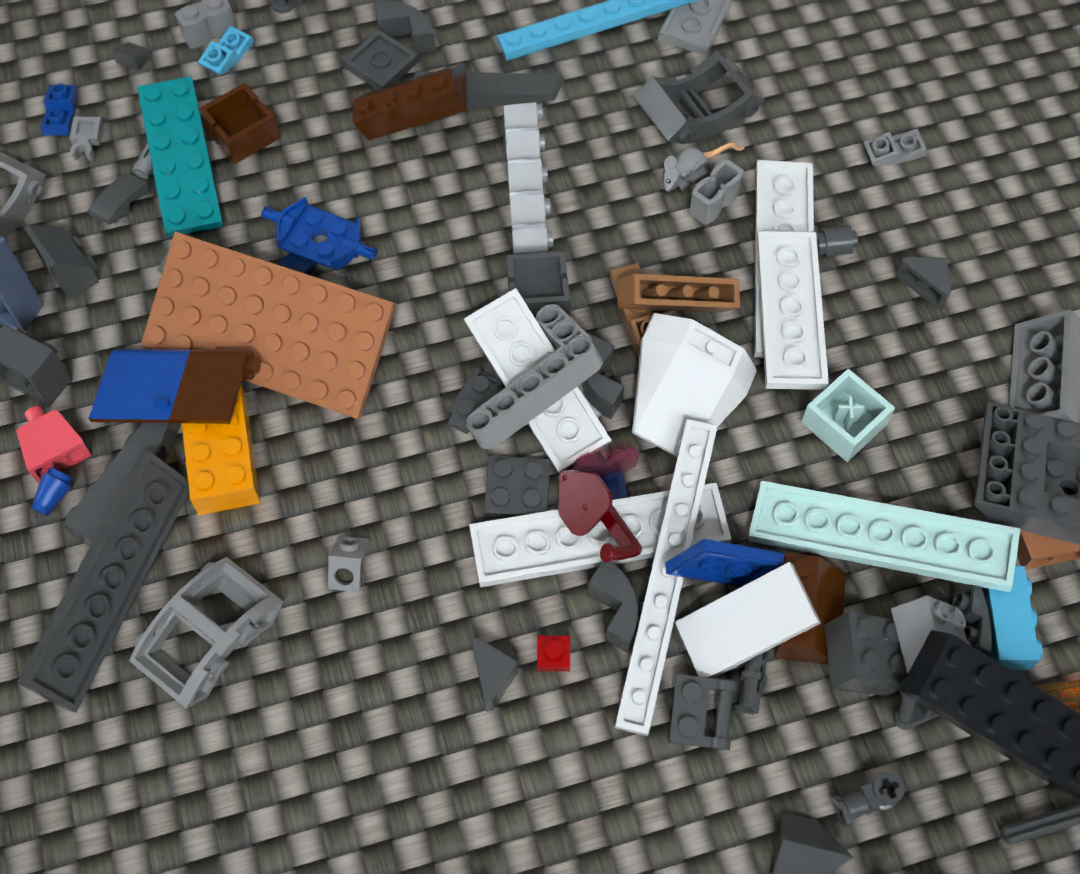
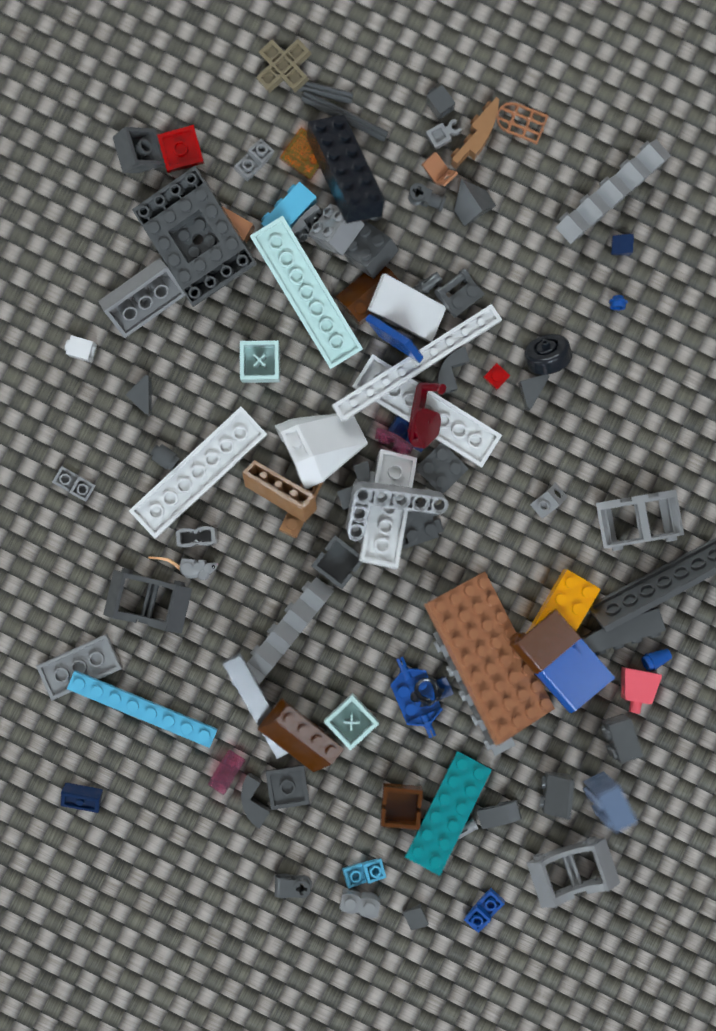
camera: 135 degrees left, 25 degrees up
light grey plate [69,117,104,161] -> none
white plate [756,231,829,390] -> none
none -> white brick [65,335,97,363]
none -> clear pink slope [208,750,245,795]
none -> light aqua brick [324,693,379,751]
none -> black piece [414,677,445,707]
none -> nougat bracket [421,152,458,187]
none -> black wheel [524,334,572,375]

